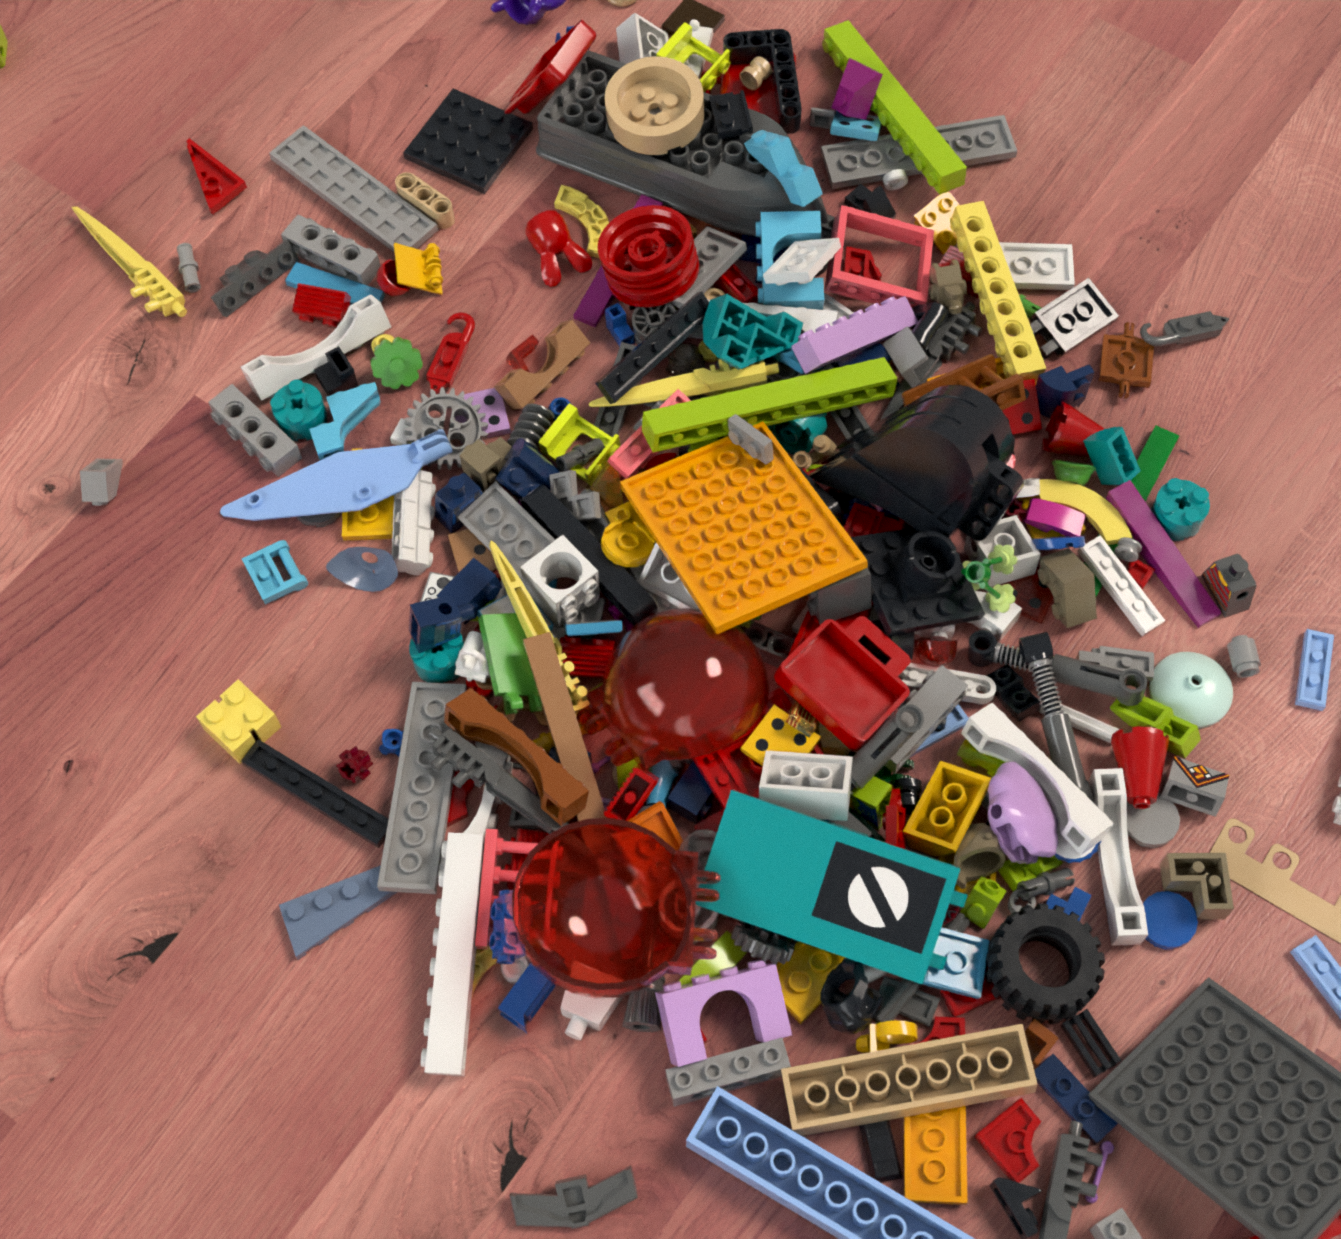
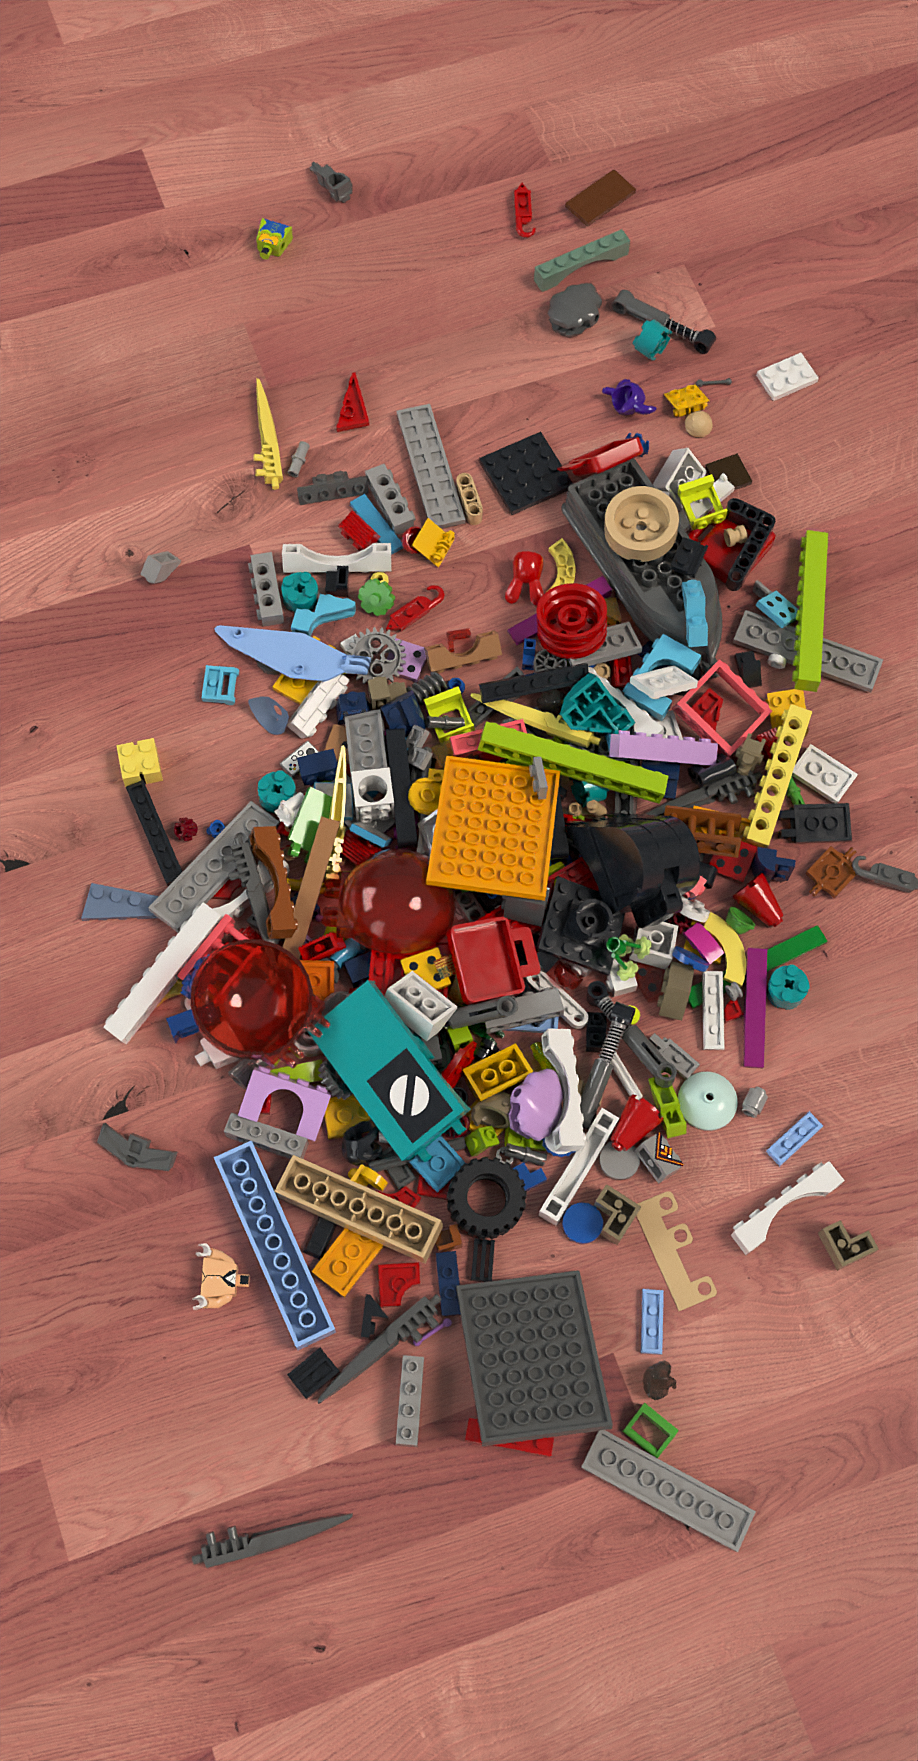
camera: 30 degrees right, 5 degrees up
dark blue torso [409,596,475,653] -> none
magenta slope [831,58,883,120] -> none
light grey panel [883,326,928,388] -> none
teal brick [1083,427,1141,485] -> none
dark grey torso [1201,554,1256,618] -> none
none -> black brick [477,892,503,914]

